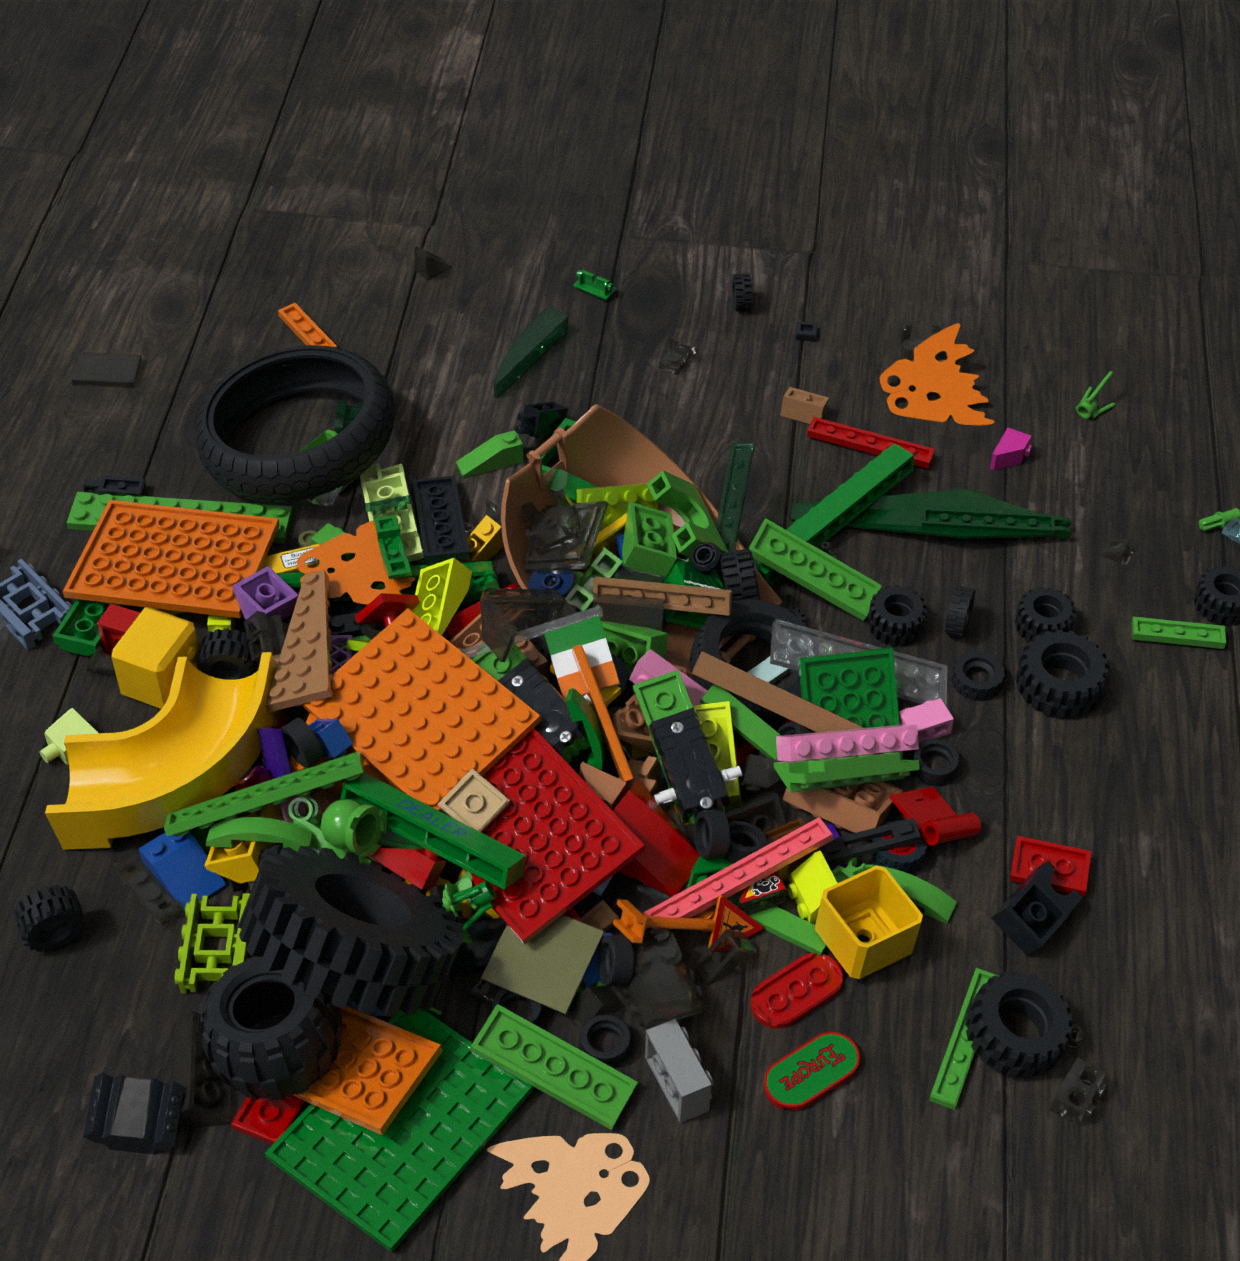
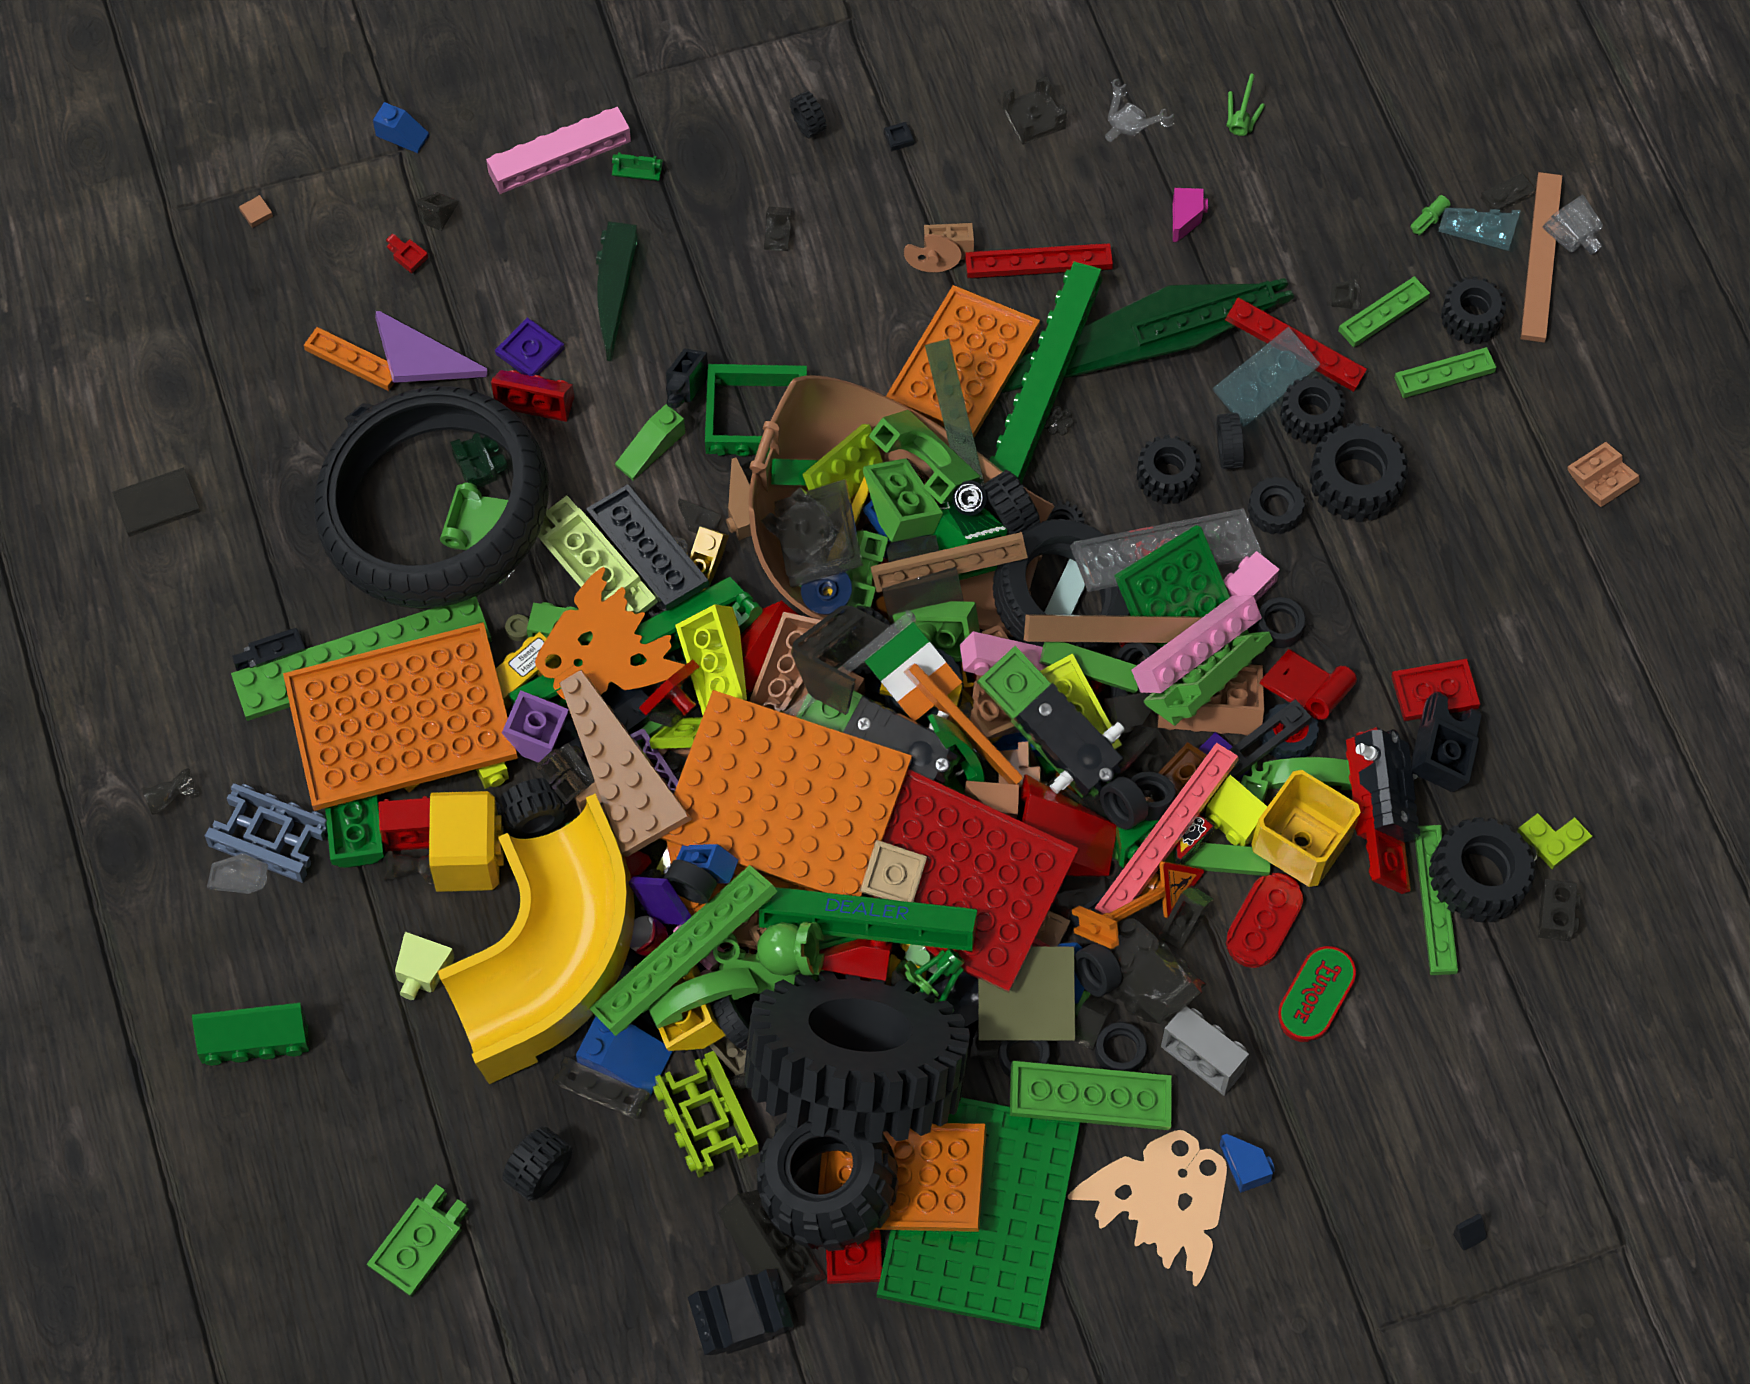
camera: 25 degrees left, 15 degrees up
clear green plate [365,495,413,516] -> none
green slope [374,515,412,579] -> none
bright green plate [749,518,882,621] -> none
orange piece [880,323,995,426] -> none
none -> nougat tile [239,195,273,228]
none -> blue slope [373,102,429,153]
none -> medium lavender tile [375,311,487,383]
none -> red plate [386,233,428,274]
none -> bright pink brick [486,107,631,194]
none -> red slope [491,370,574,422]
none -> dark purple tile [495,317,565,376]
none -> orange plate [886,285,1040,439]
none -> nougat piece [904,234,961,272]
none -> clear piece [1105,79,1174,142]
none -> clear light blue tile [1212,327,1320,427]
none -> blue slope [1219,1134,1275,1193]
none -> red plate [1225,298,1367,392]
none -> bright green plate [1338,276,1430,347]
none -> piece [1346,727,1420,894]
none -> lime plate [1517,813,1592,870]

